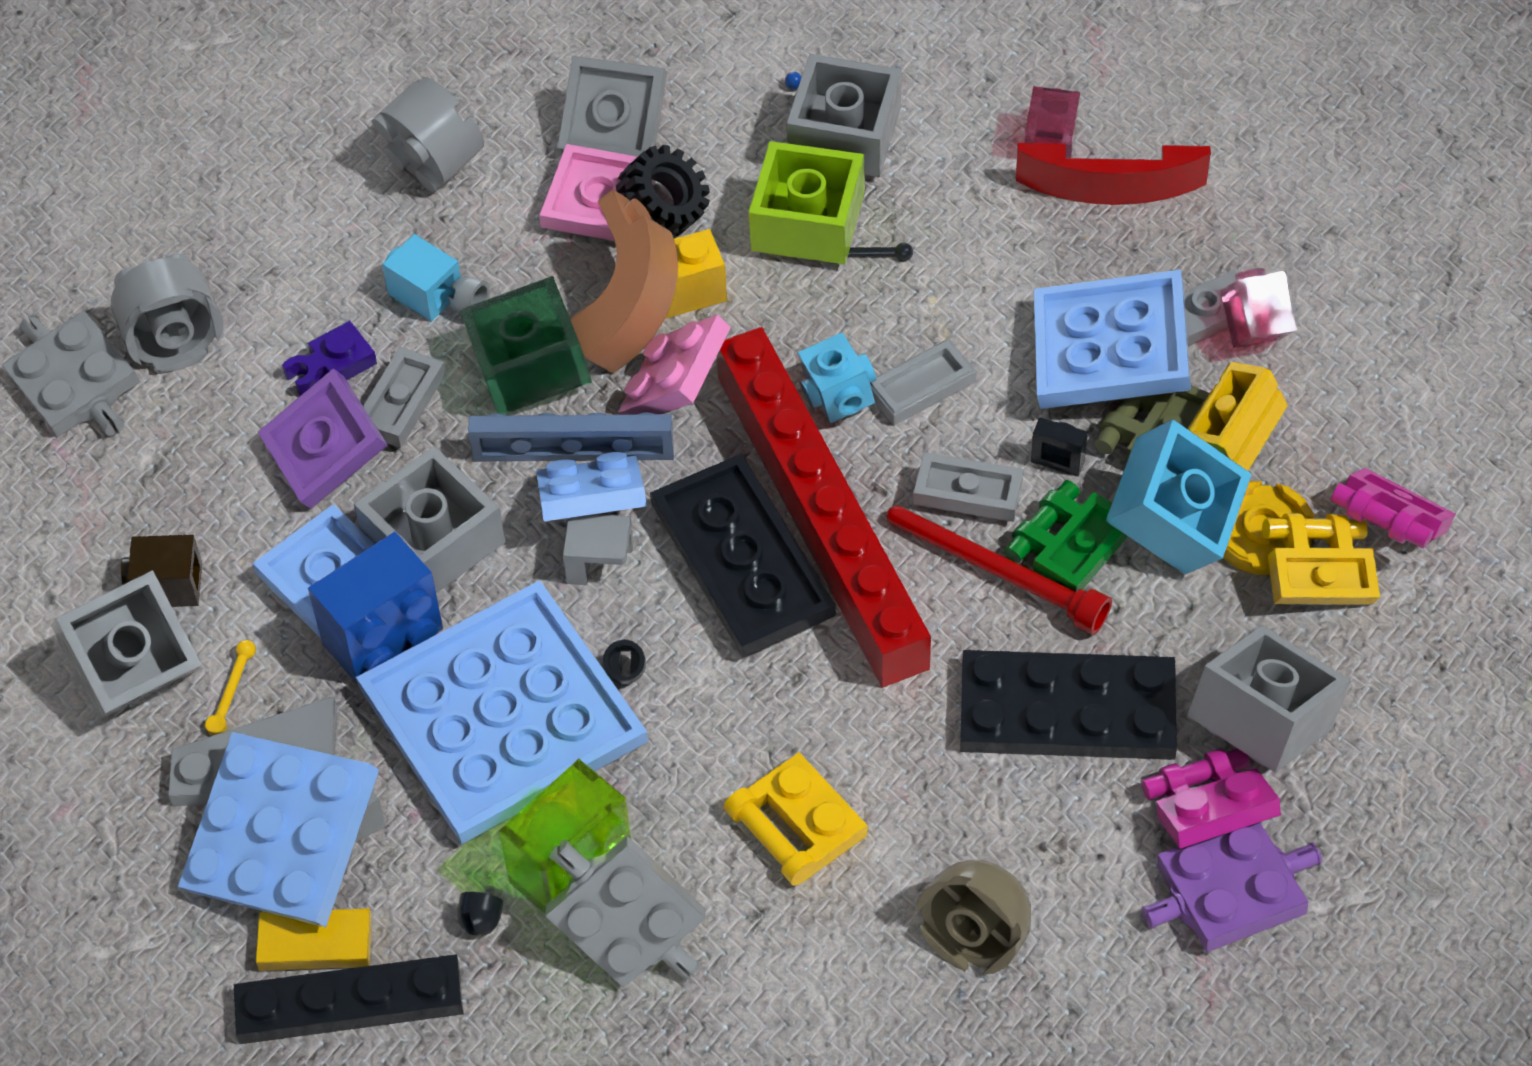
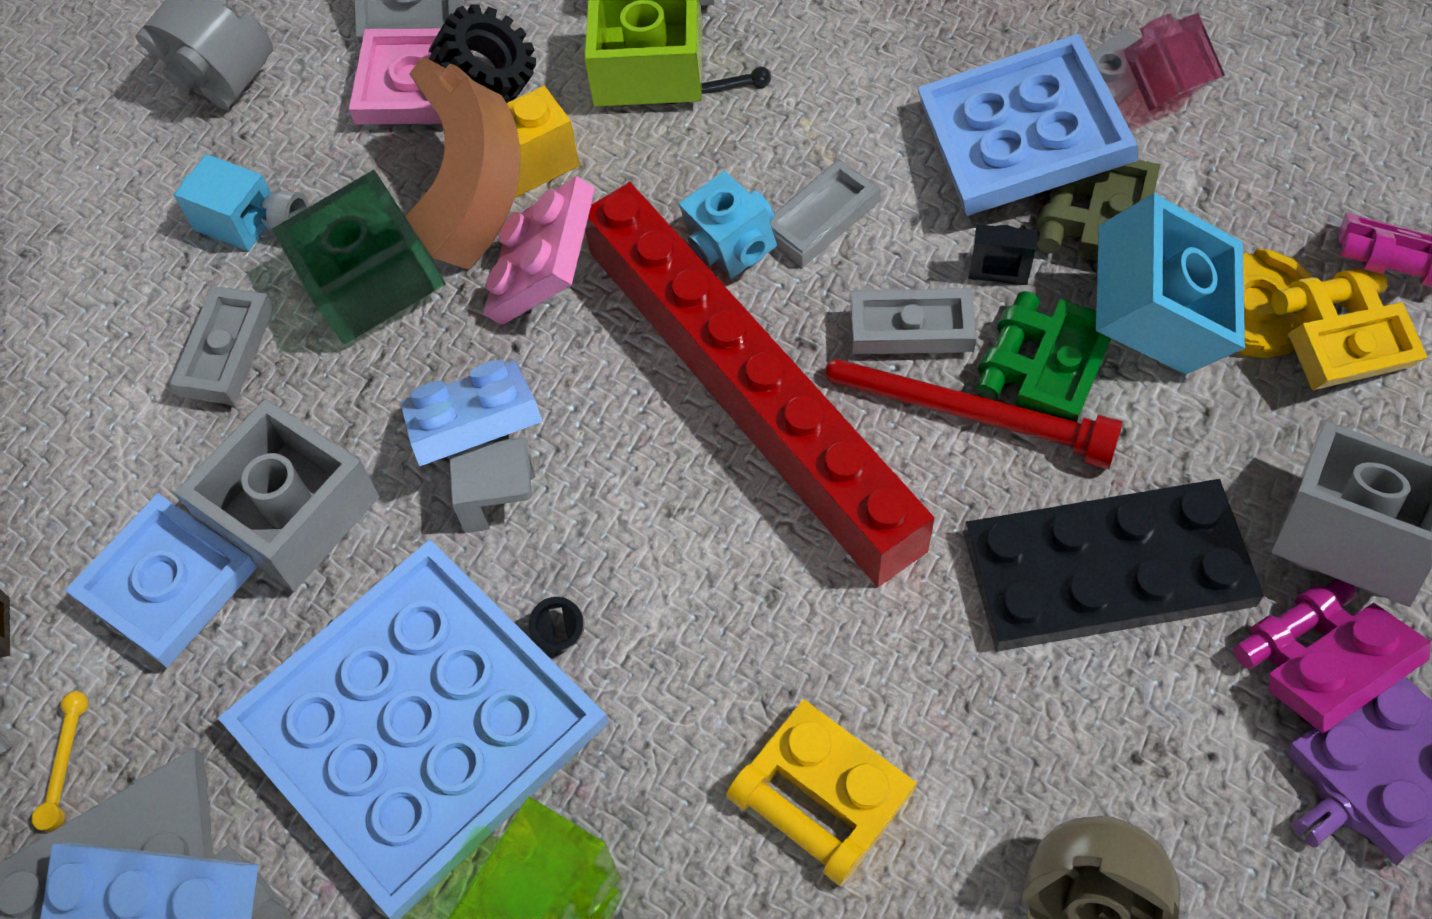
camera: 10 degrees left, 5 degrees up
medium lavender plate [258,368,387,509] -> none
dark purple plate [282,320,377,396] -> none
blue brick [308,531,443,685] -> none
sand blue plate [468,412,674,462] -> none
black plate [650,453,836,657] -> none
yellow brick [1188,362,1288,471] -> none

